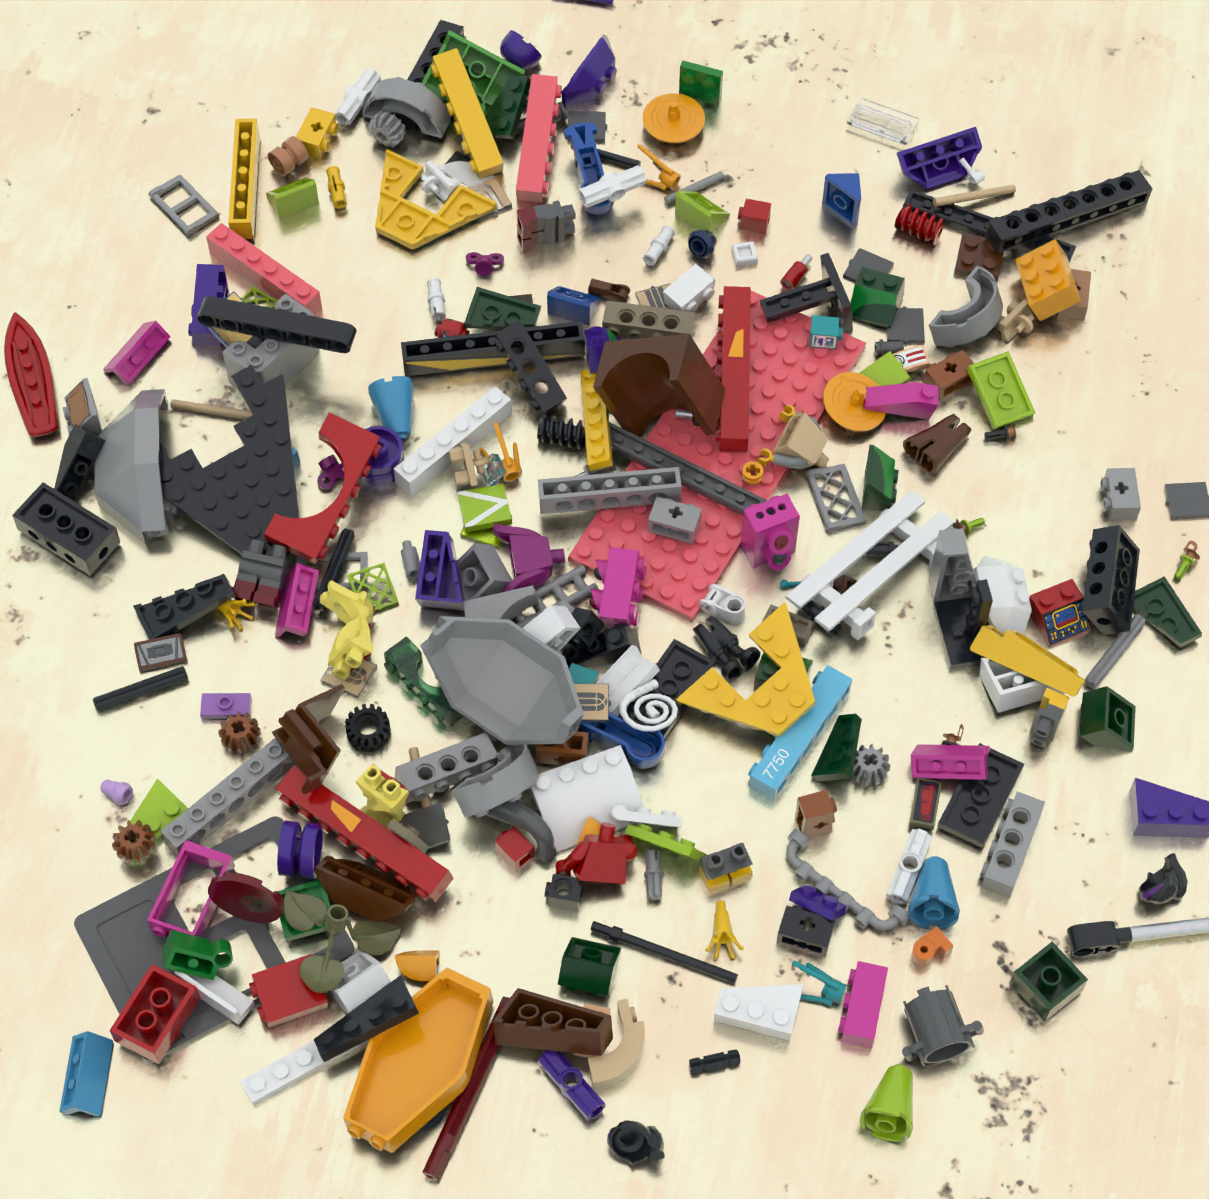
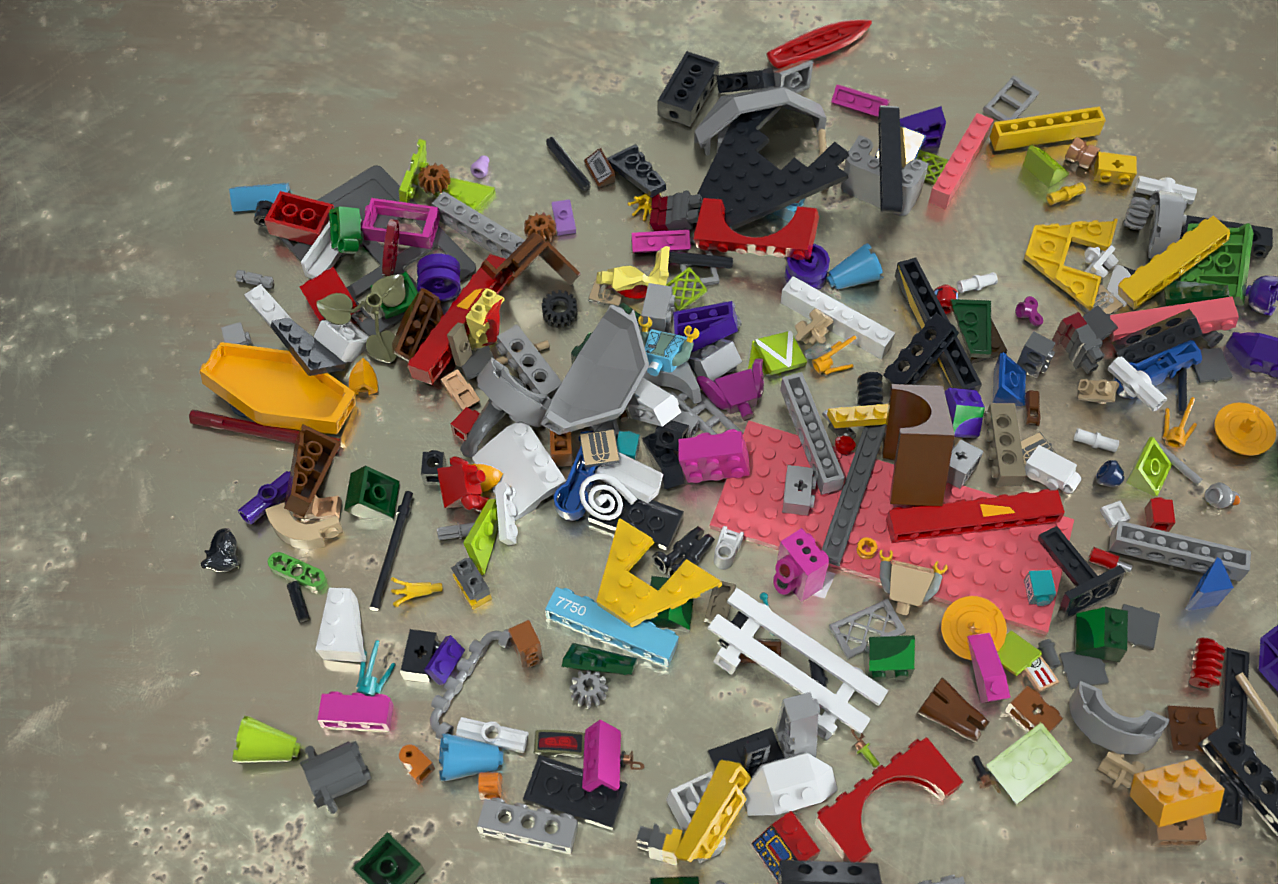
camera: 80 degrees right, 0 degrees up
none -> light grey brick [221,322,252,346]
none -> light grey axle [235,270,274,288]
none -> black wheel [254,200,273,227]
none -> bright green beam [268,552,327,591]
none -> lime wing [399,139,429,203]
none -> light nougat slope [441,369,480,411]
none -> orange leg [478,772,502,800]
none -> torso [638,316,699,376]
none -> light grey brick [641,283,675,333]
none -> red arch [815,737,964,862]
none -> red plate [834,436,856,455]
none -> dark grey brick [1017,331,1055,379]
none -> tan hips [1078,379,1119,404]
none -> dark grey piece [1083,305,1118,341]
none -> light grey brick [1109,521,1251,581]
none -> black brick [1111,309,1203,363]
none -> light grey animal [1205,482,1240,508]

